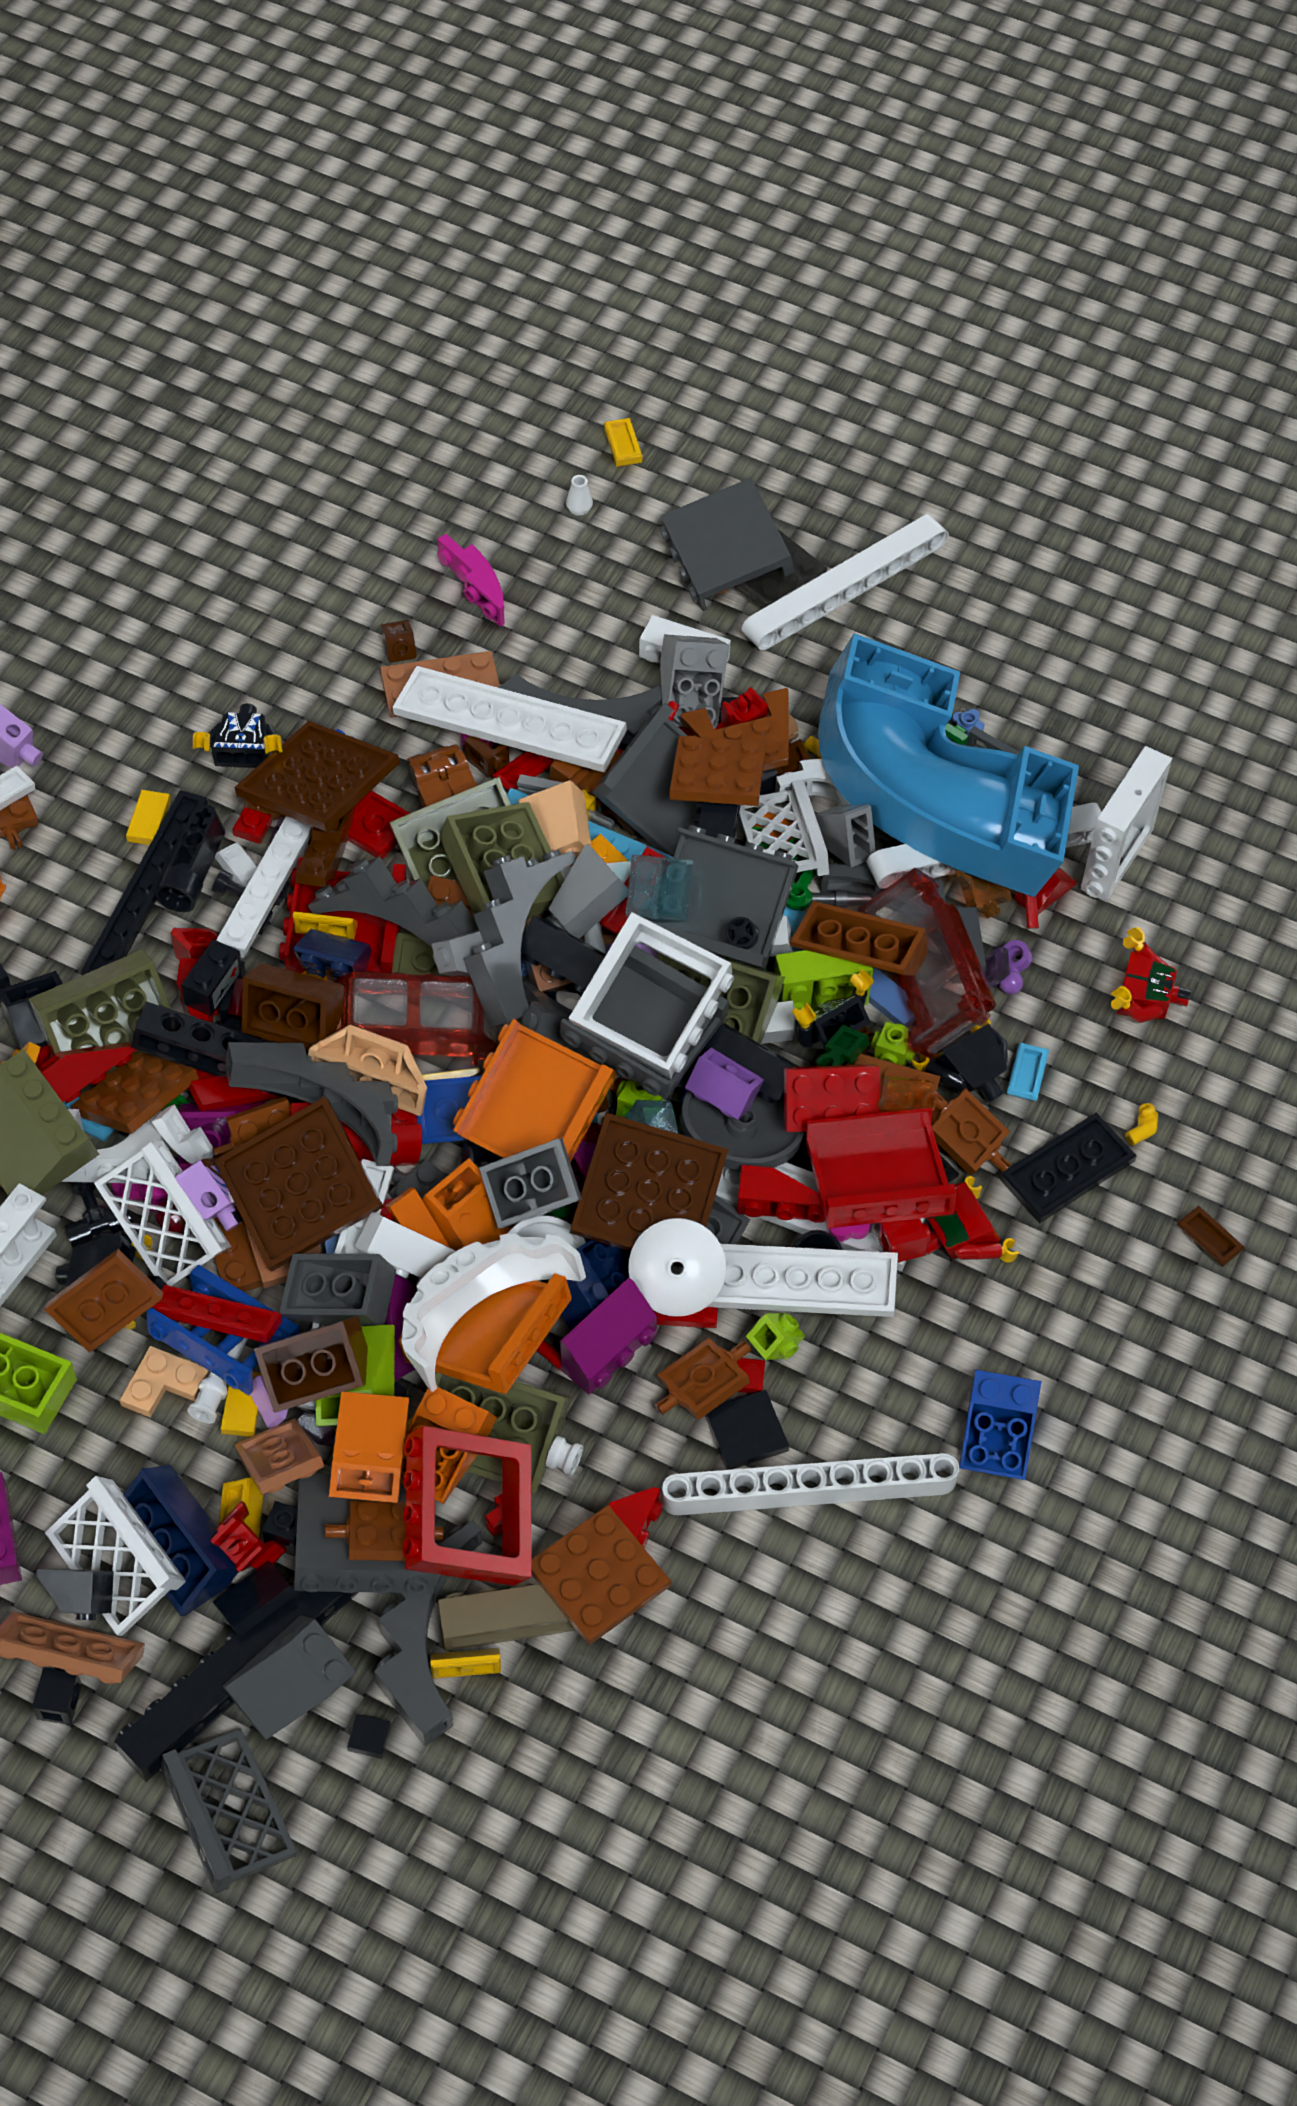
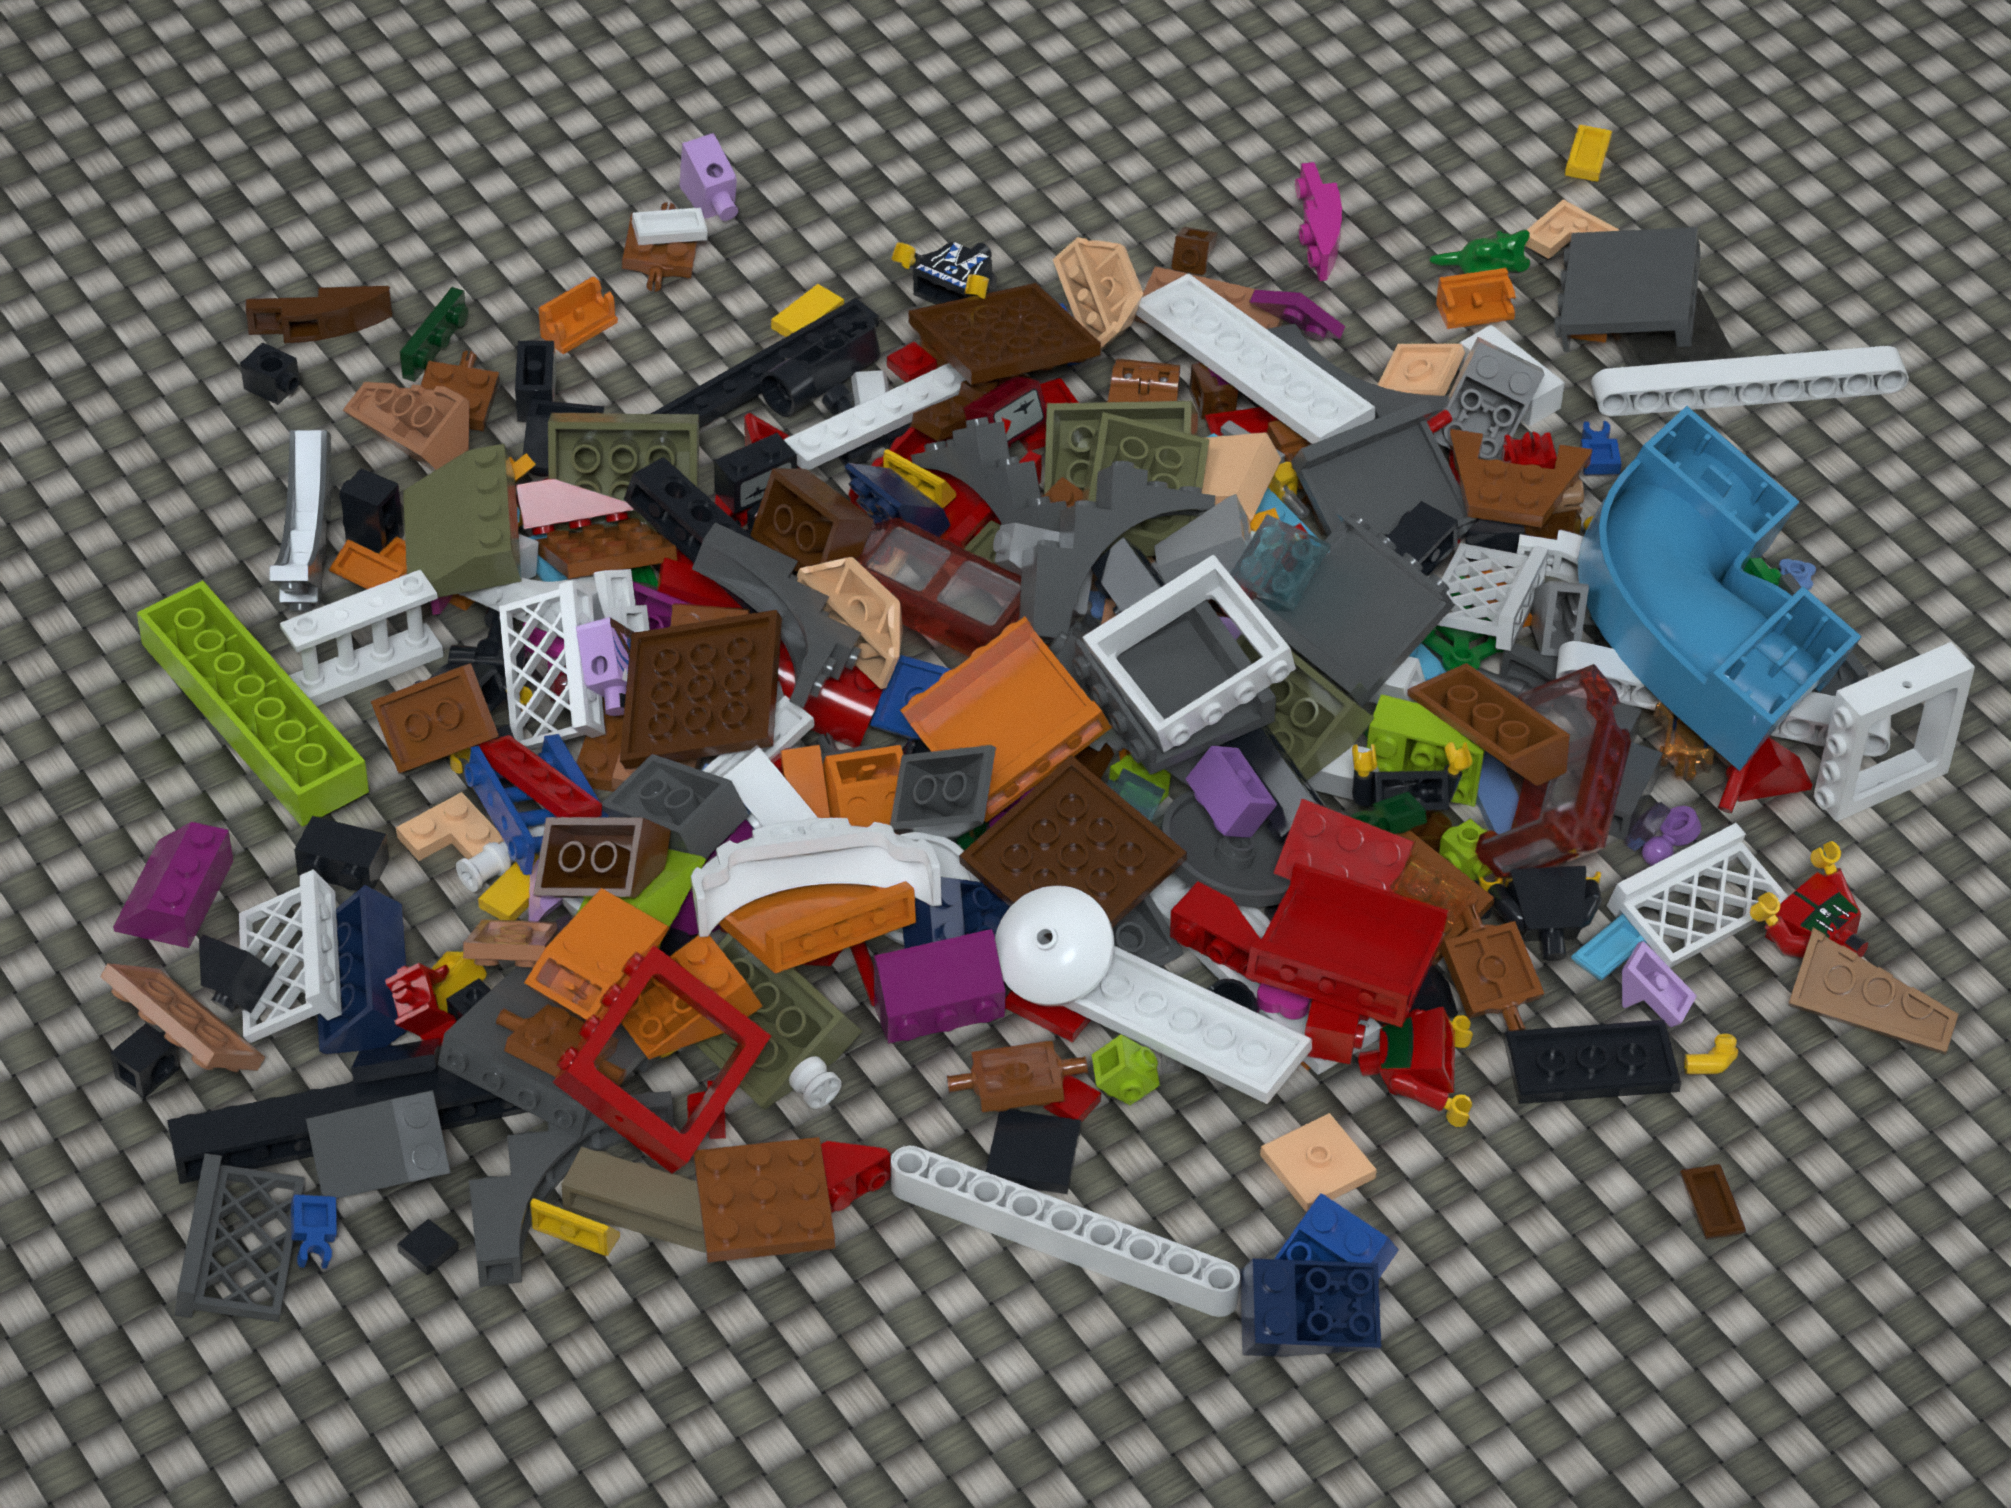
camera: 30 degrees right, 10 degrees down
white cone [566,475,593,515] -> none
dark orange plate [670,736,766,806] -> none
black wheel [725,917,759,950] -> none
none -> blue plate [291,1195,337,1269]
none -> black brick [294,816,389,891]
none -> brick [963,377,1047,449]
none -> light nougat wedge [1053,237,1143,350]
none -> dark blue slope [1240,1258,1381,1357]
none -> magenta wing [1249,290,1346,341]
none -> light nougat plate [1260,1113,1377,1213]
none -> light nougat plate [1377,344,1465,396]
none -> green animal [1429,229,1531,274]
none -> orange hinge [1436,268,1516,329]
none -> light nougat plate [1525,199,1619,259]
none -> blue plate [1580,421,1621,475]
none -> white fence [1607,823,1788,968]
none -> lavender slope [1622,941,1697,1027]
none -> medium nougat wing [1789,928,1959,1055]

